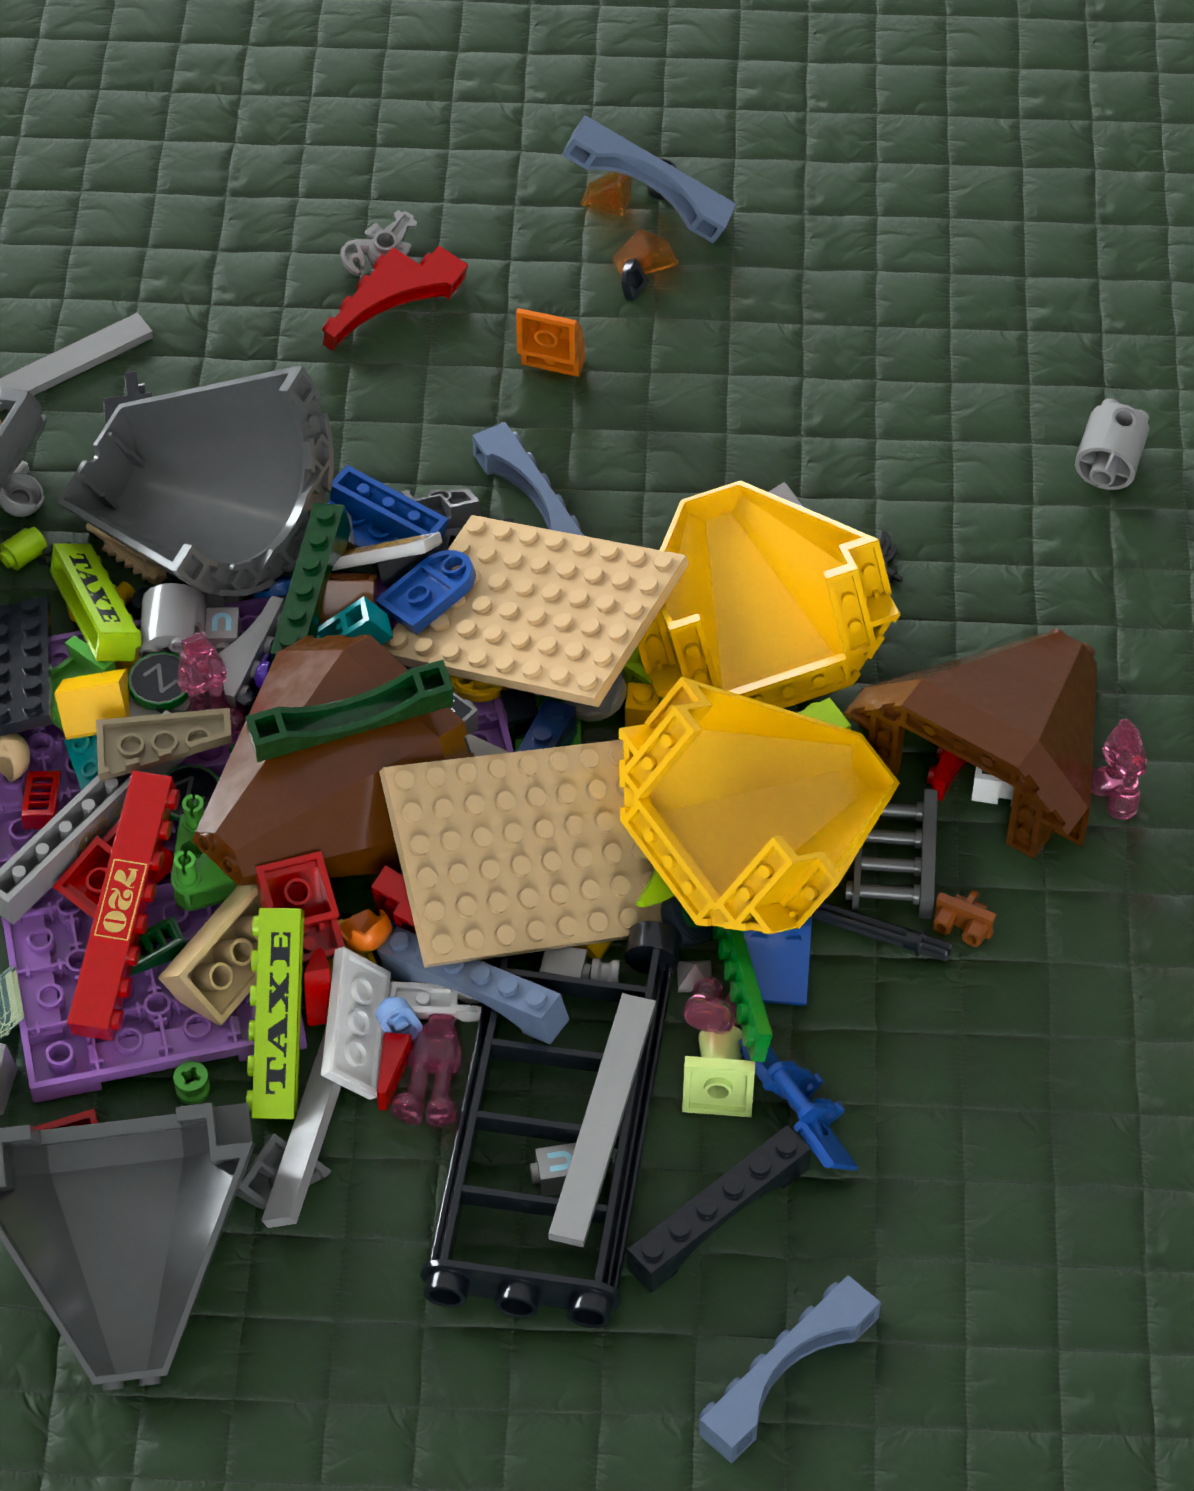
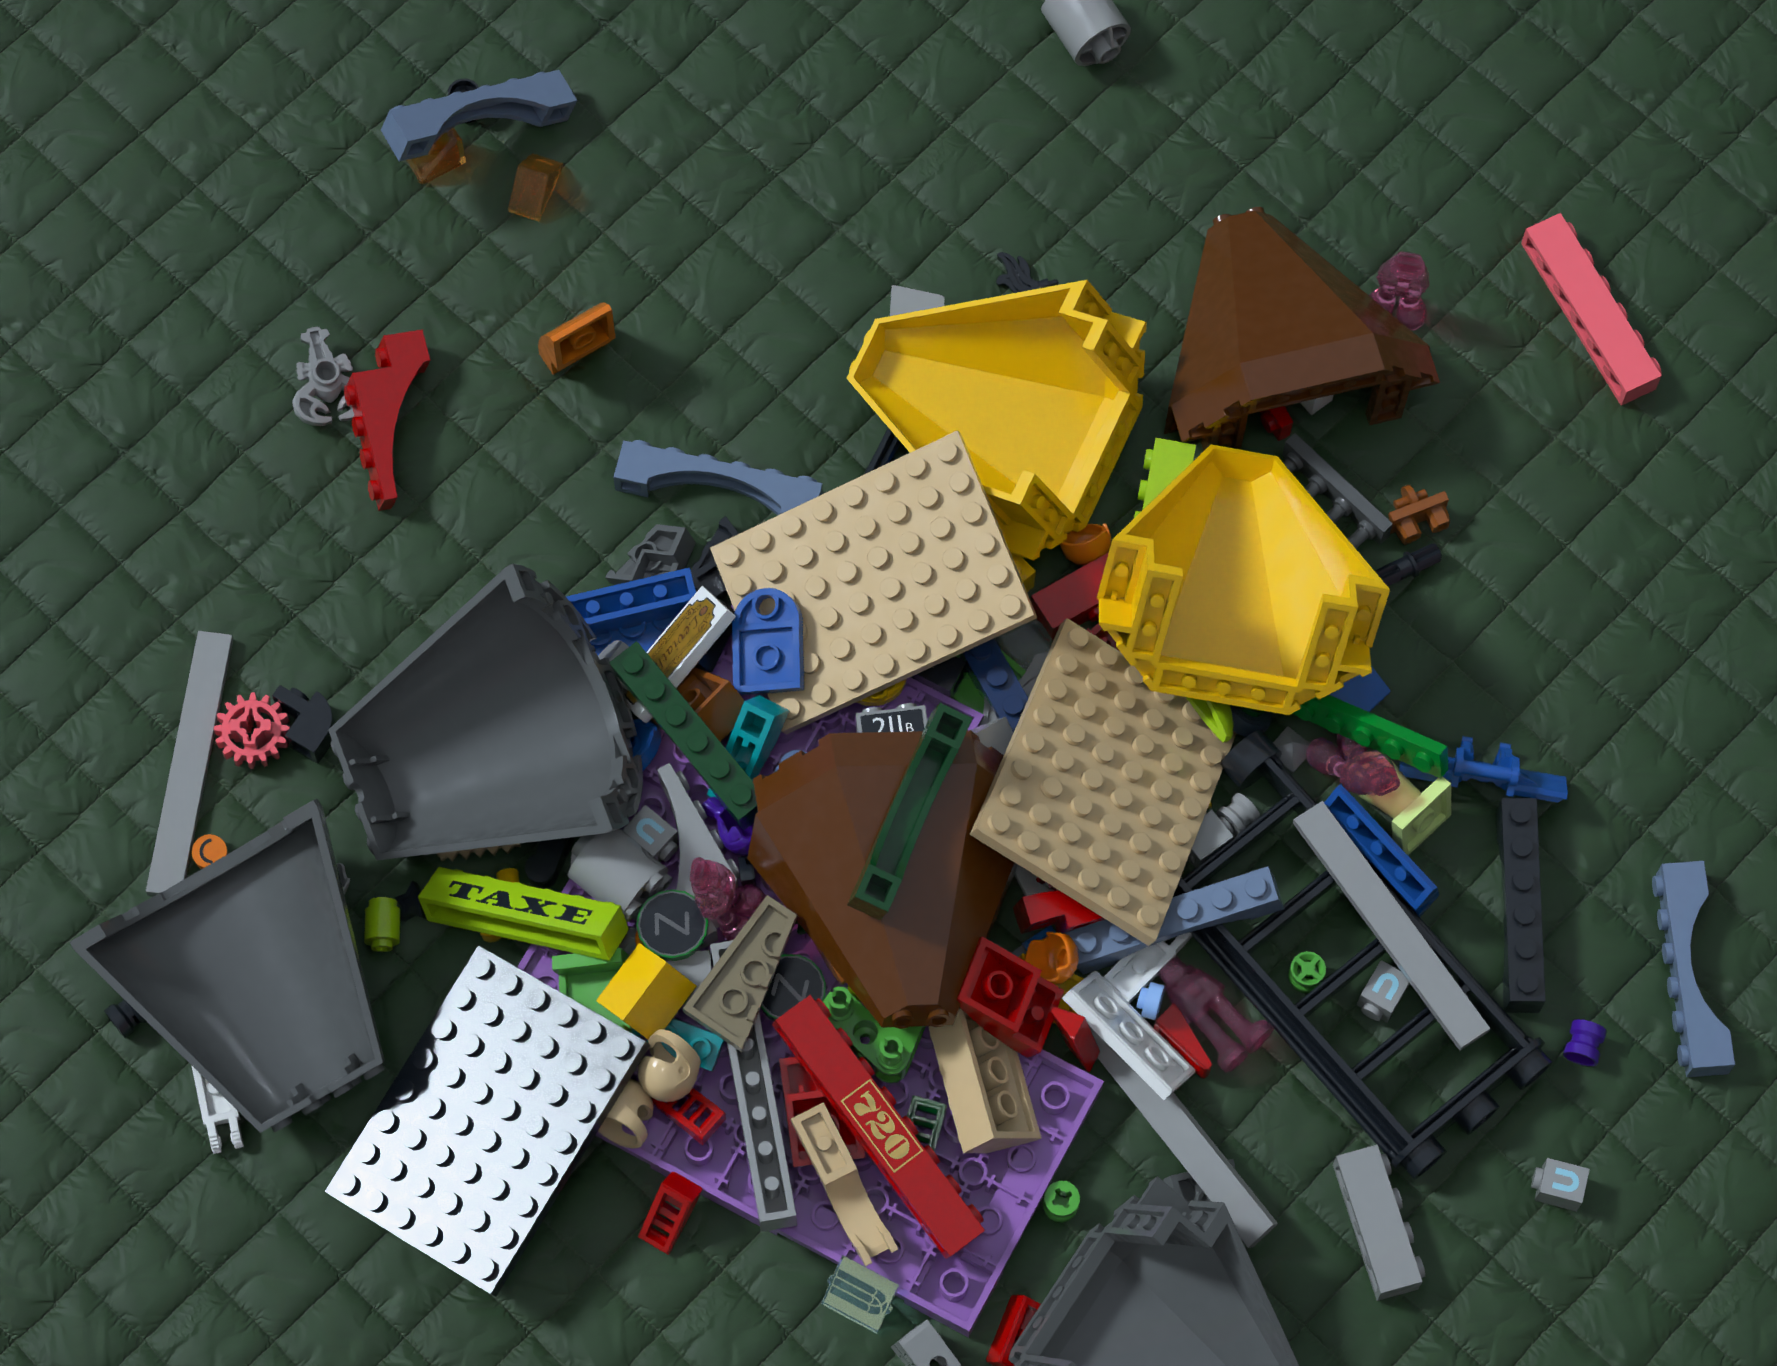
camera: 50 degrees left, 15 degrees up
lime brick [246,908,305,1120] -> none
black tile [622,258,649,301] -> none
none -> coral gear [213,692,290,769]
none -> tan helmet [638,1029,701,1102]
none -> tan piece [790,1102,898,1267]
none -> bright green wheel [1288,951,1326,993]
none -> blue slope [1324,784,1439,917]
none -> light grey brick [1333,1144,1425,1301]
none -> light grey brick [1531,1158,1590,1212]
none -> dark purple wheel [1563,1019,1607,1067]

